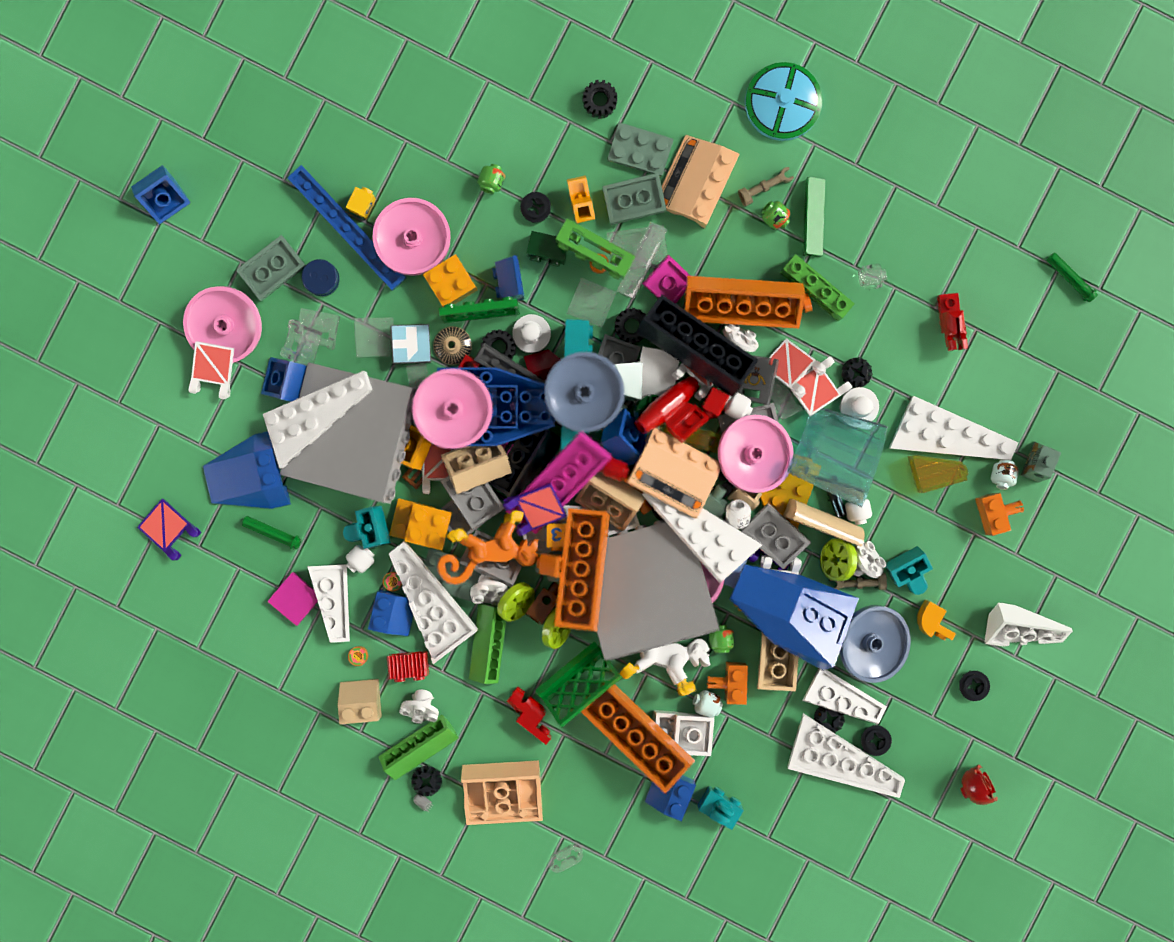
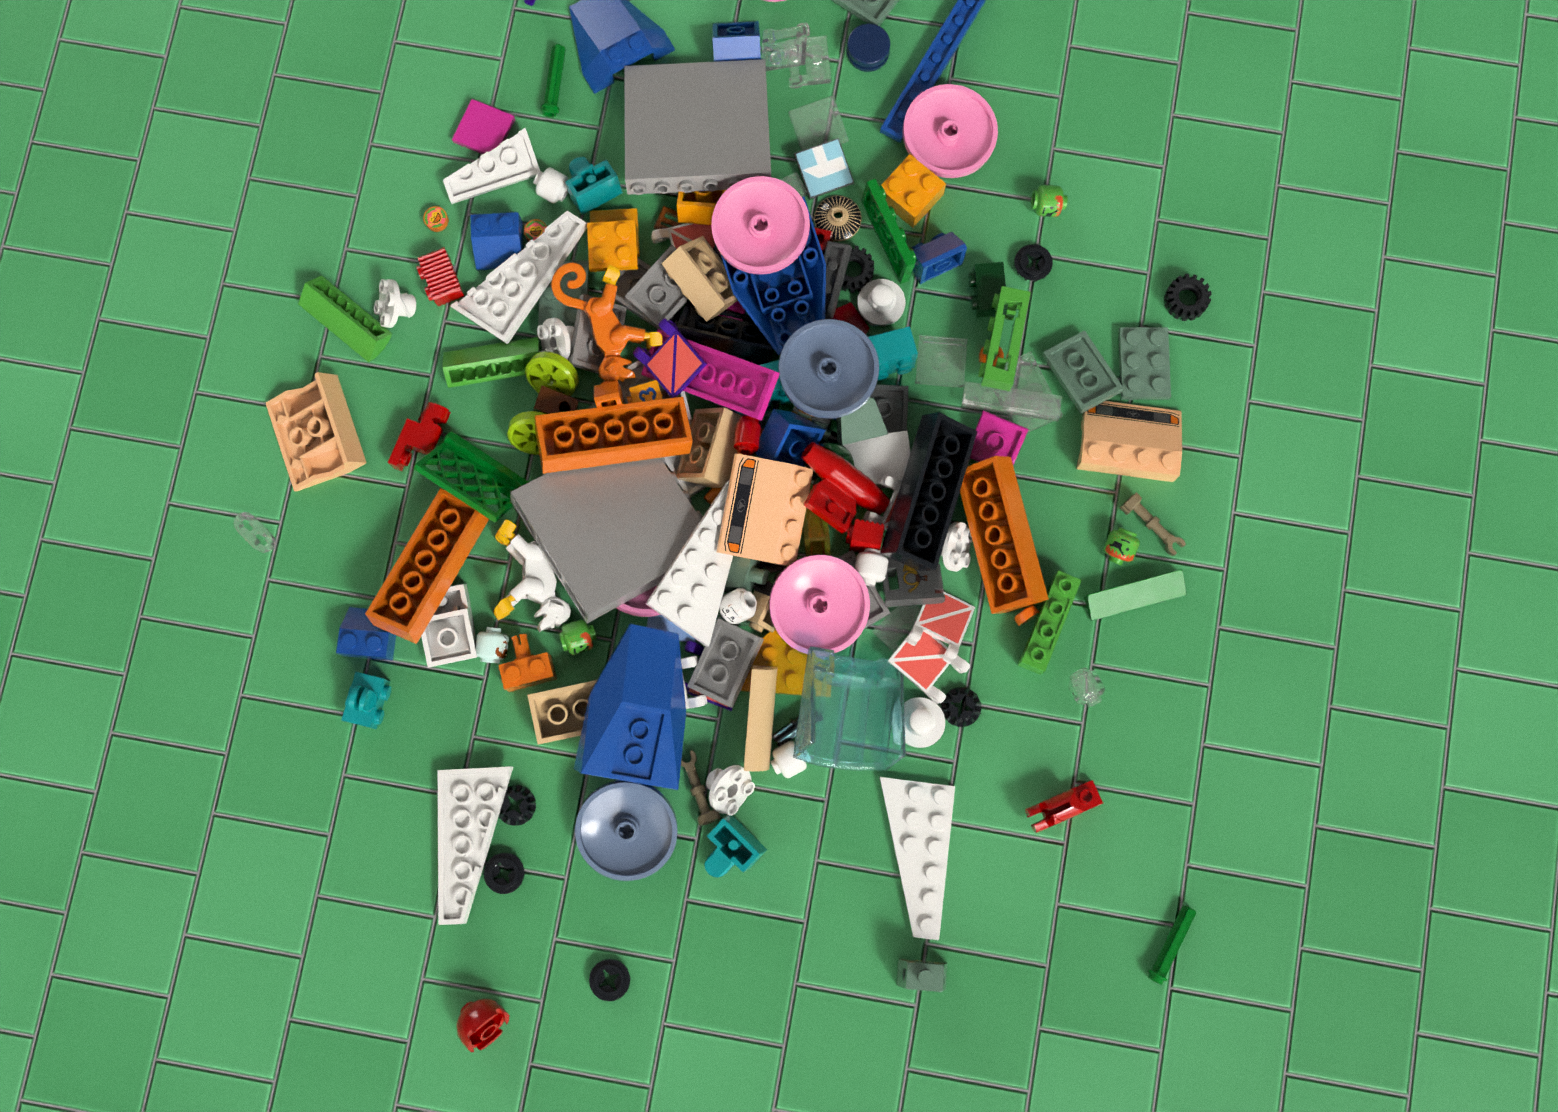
camera: 75 degrees right, 10 degrees down
white wing [263,371,372,468] -> none
tan slope [338,679,382,724] -> none
yellow brick [346,187,376,219] -> none
black gear [411,766,442,797] -> none
light grey piece [413,794,433,812] -> none
light orange brick [567,175,595,223] -> none
black tyre [615,308,646,344] -> none
dish [745,62,822,141] -> none
white wing [802,668,887,724] -> none
lime wheel [820,539,857,581] -> none
clear yellow slope [908,455,968,493] -> none
light orange brick [917,600,956,641] -> none
orange brick [975,493,1024,536] -> none
white wedge [985,603,1073,646] -> none
light aqua head [991,460,1019,490] -> none

